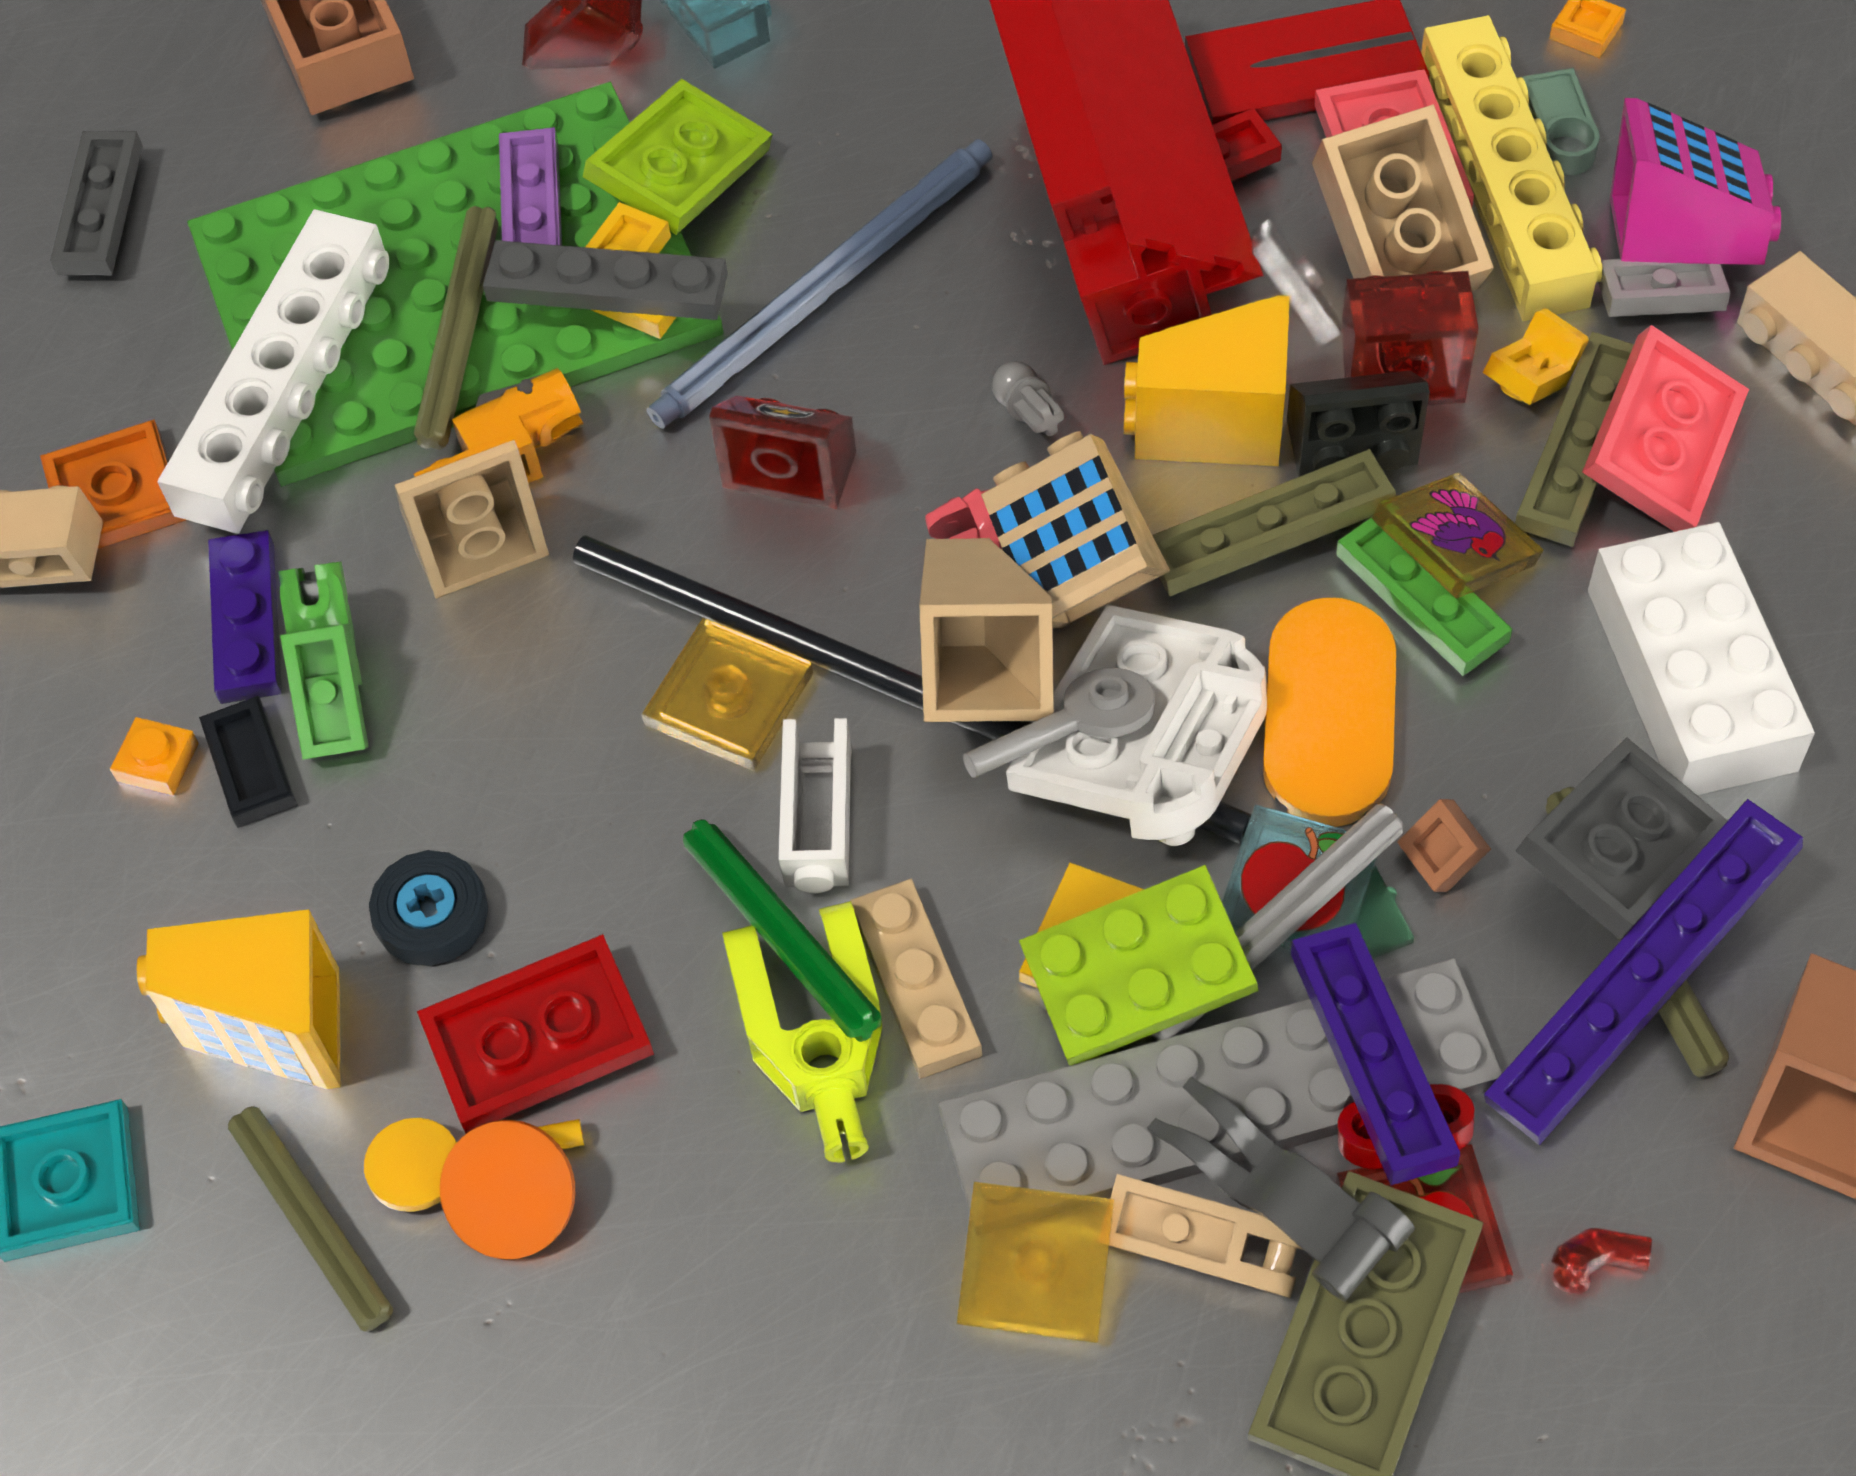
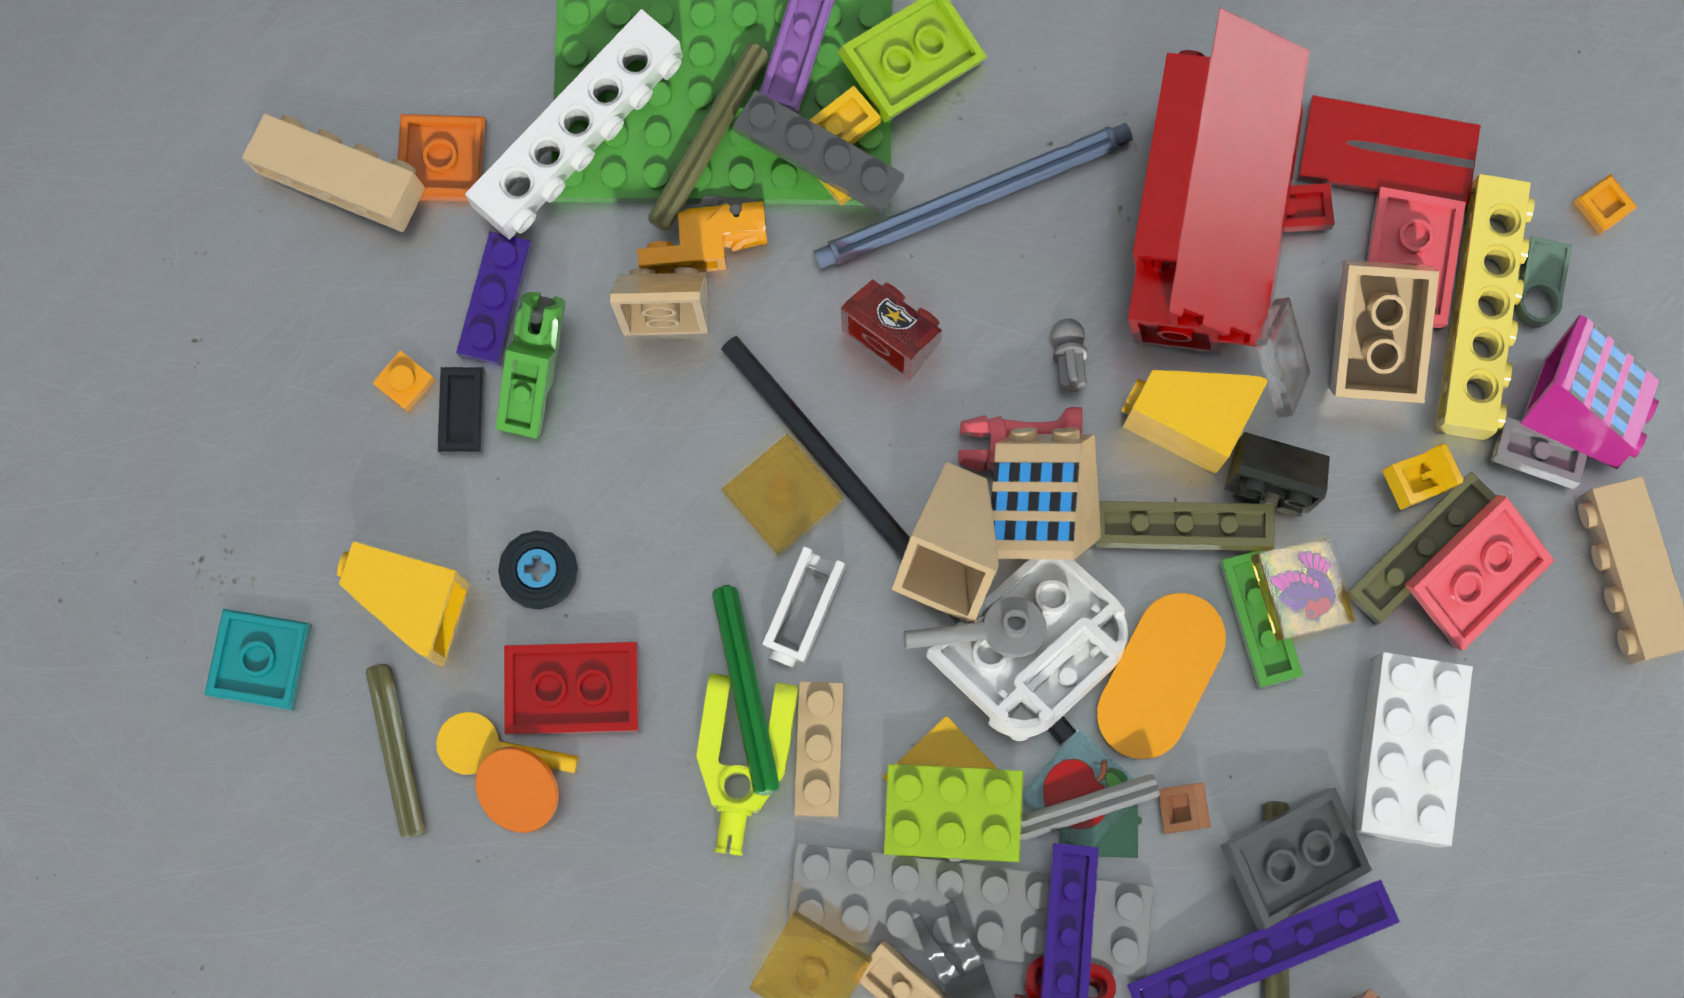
camera: 20 degrees right, 20 degrees up
clear red slope [1342,271,1479,405] -> none

